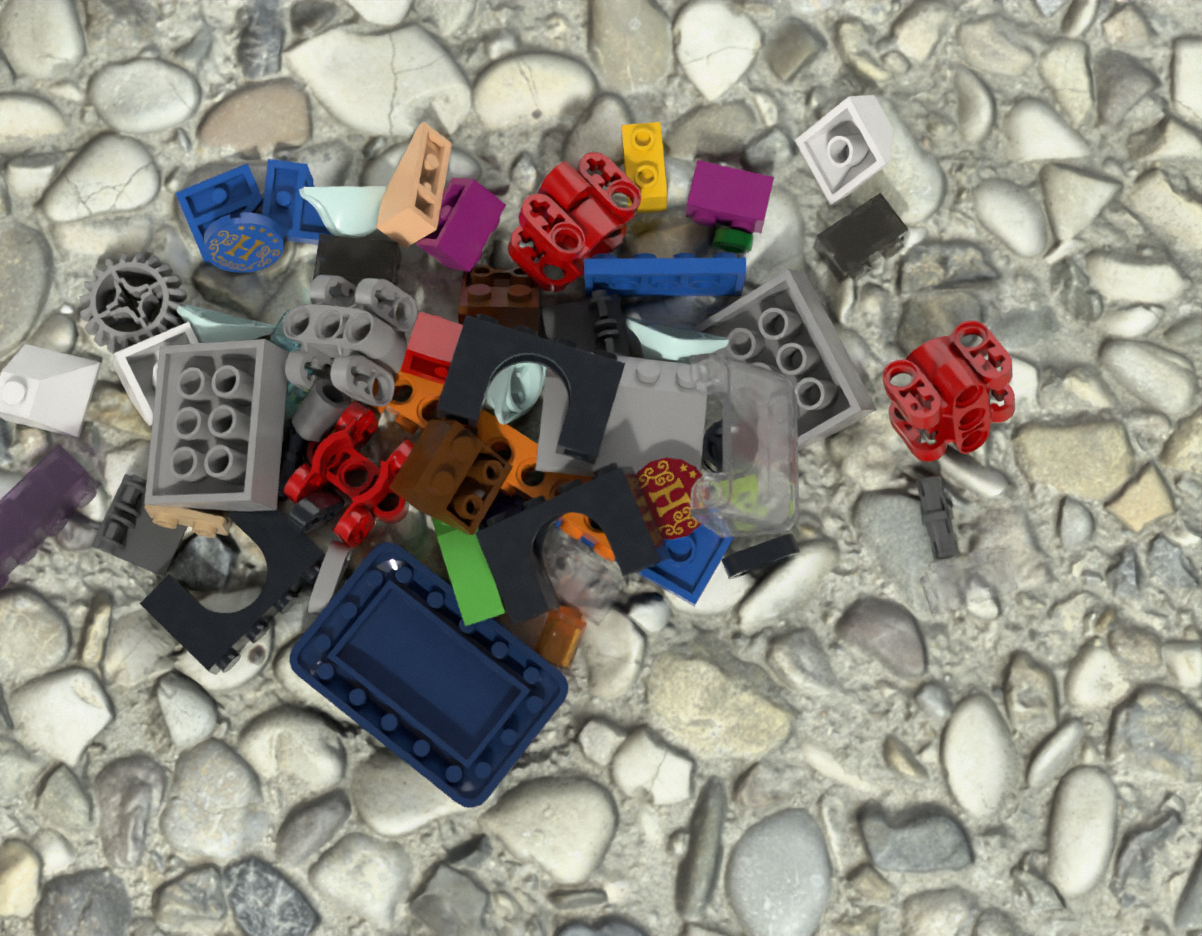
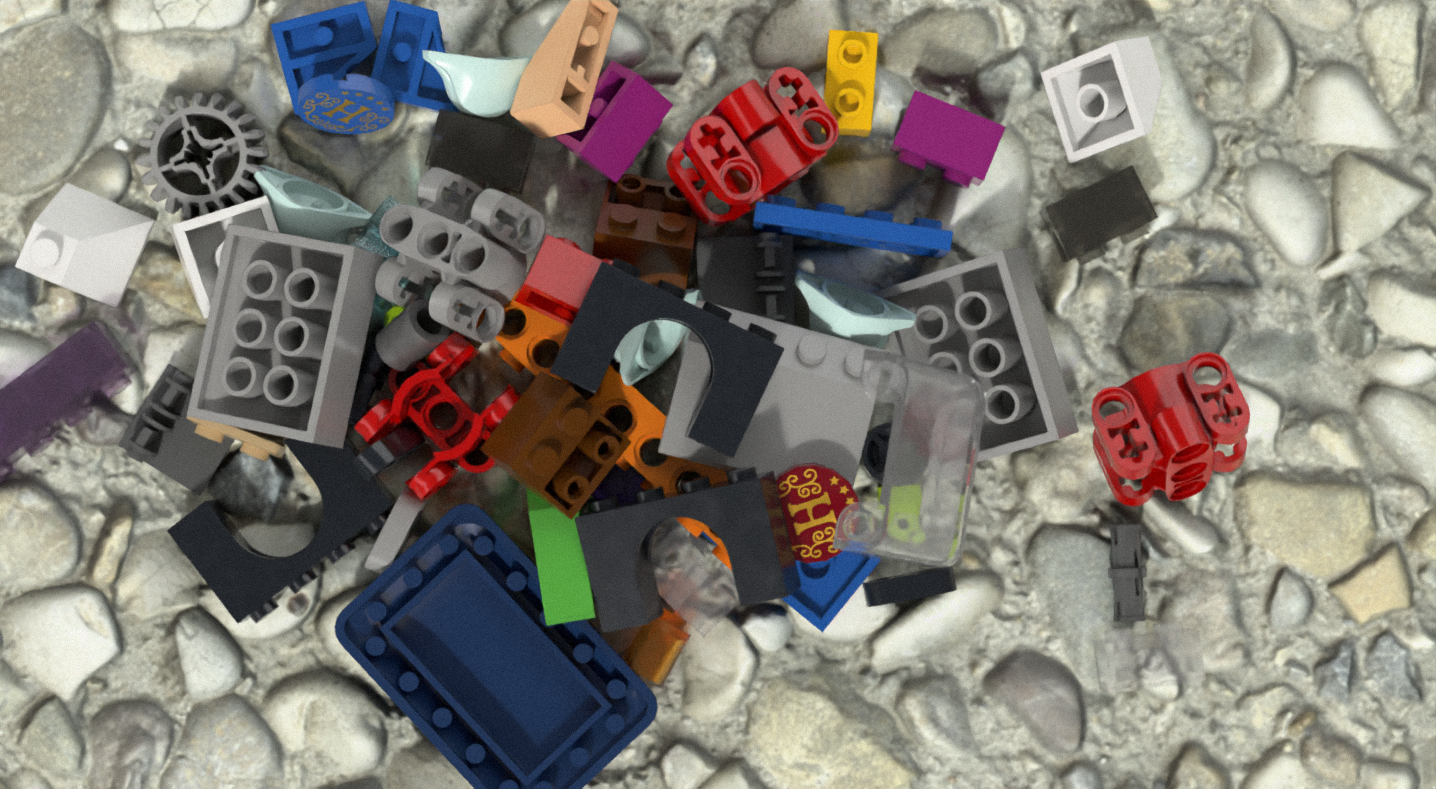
camera: 10 degrees right, 10 degrees up
green tile [713,229,754,254] -> none

